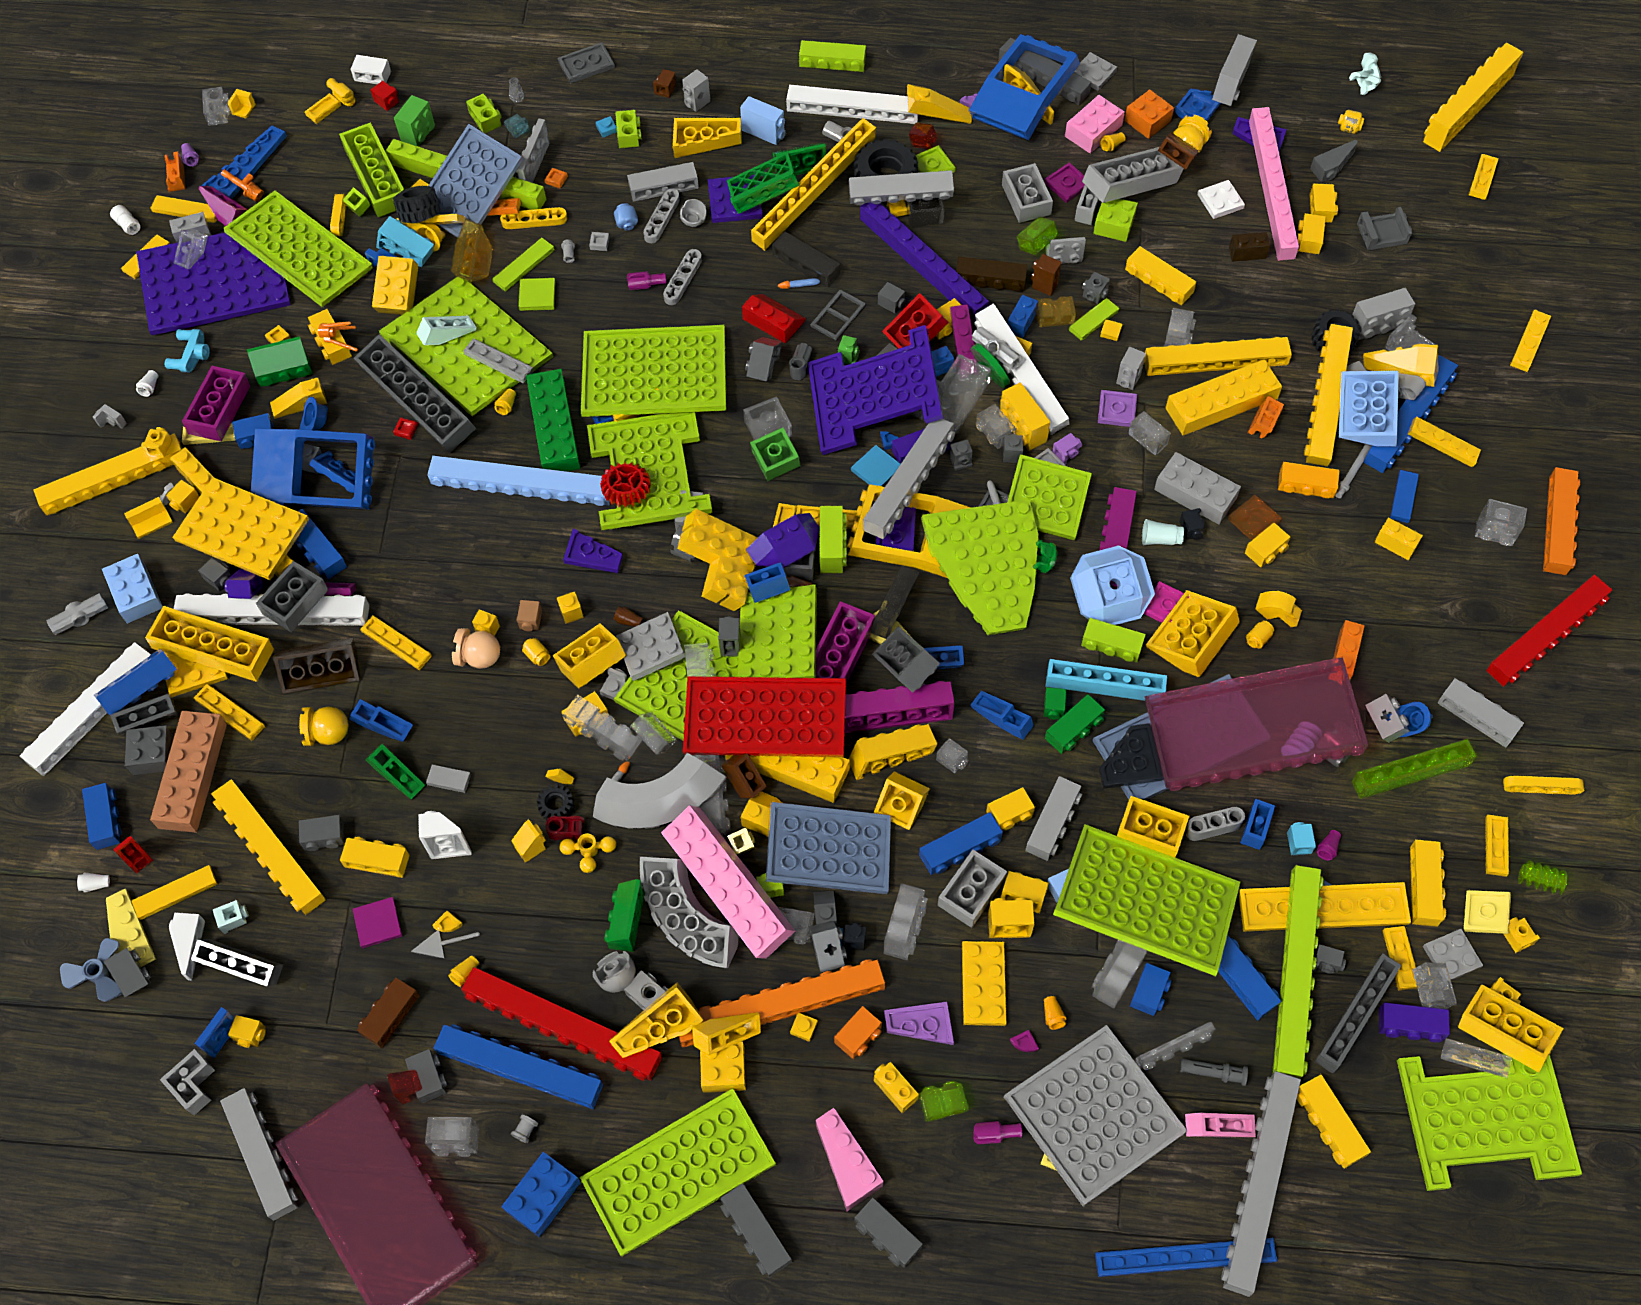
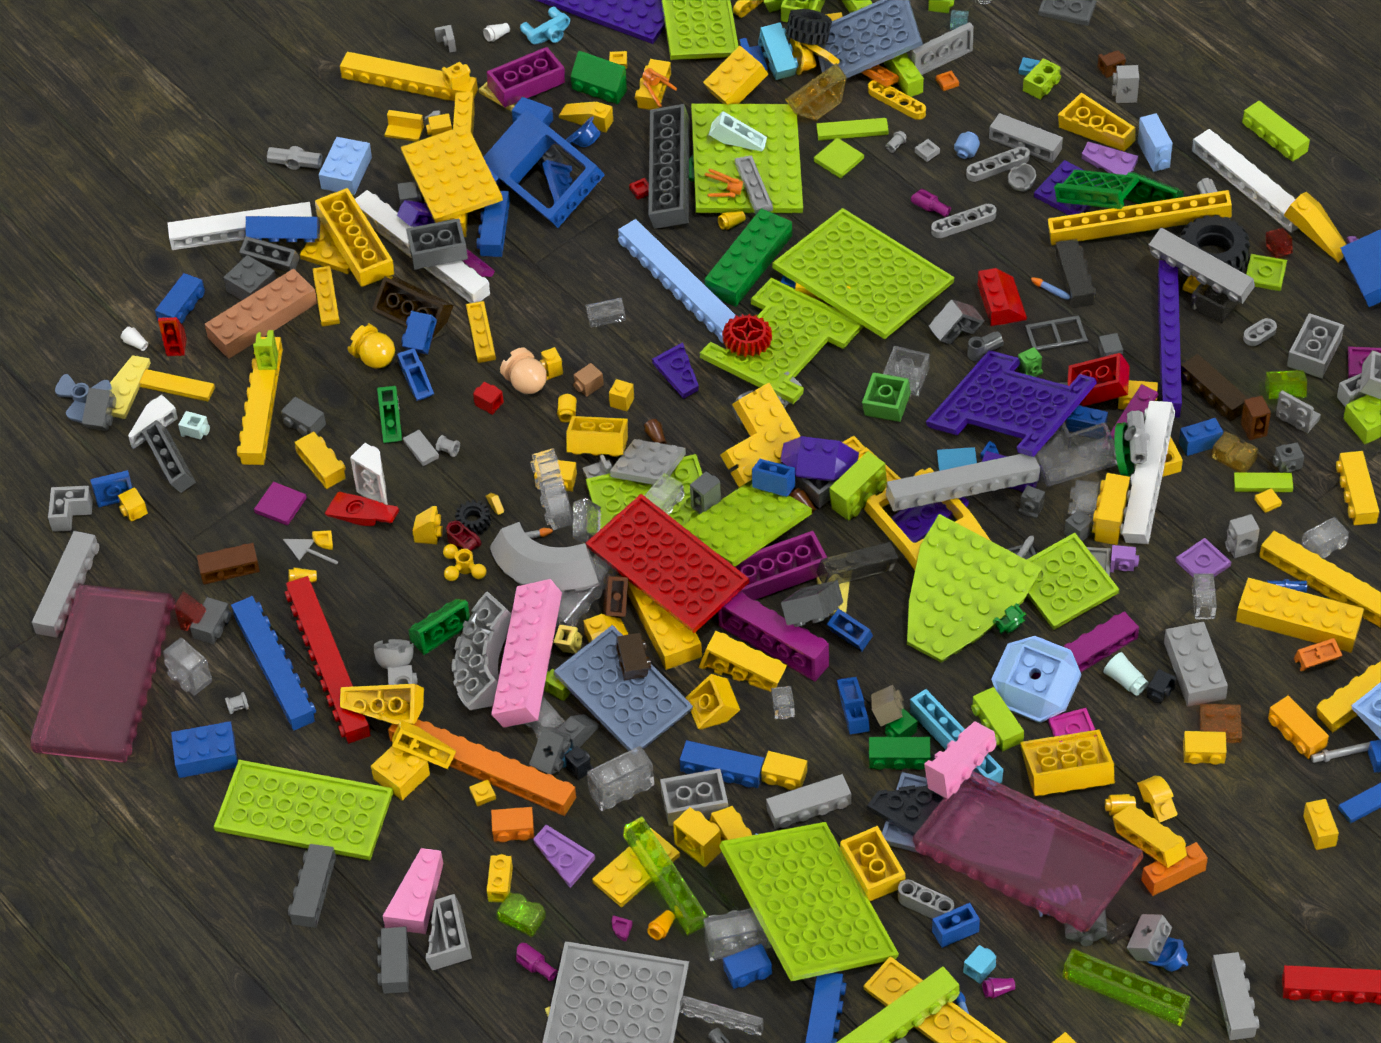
camera: 45 degrees right, 10 degrees down
none -> lime hinge [253,330,278,370]
none -> red piece [325,492,399,526]
none -> blue brick [402,311,437,355]
none -> light grey wedge [426,894,472,970]
none -> light grey bush [436,435,460,457]
none -> red brick [473,382,504,415]
none -> clear brick [586,297,626,328]
none -> dark brown brick [615,633,651,681]
none -> clear neon green brick [623,816,707,935]
none -> orange plant [705,169,743,198]
none -> dark tan brick [871,685,904,726]
none -> bright pink wedge [924,721,996,799]
none -> medium lavender wing [1082,142,1138,184]
none -> yellow brick [1113,804,1187,868]
none -> light grey plate [1243,318,1277,346]
none -> blue pin [1266,579,1307,593]

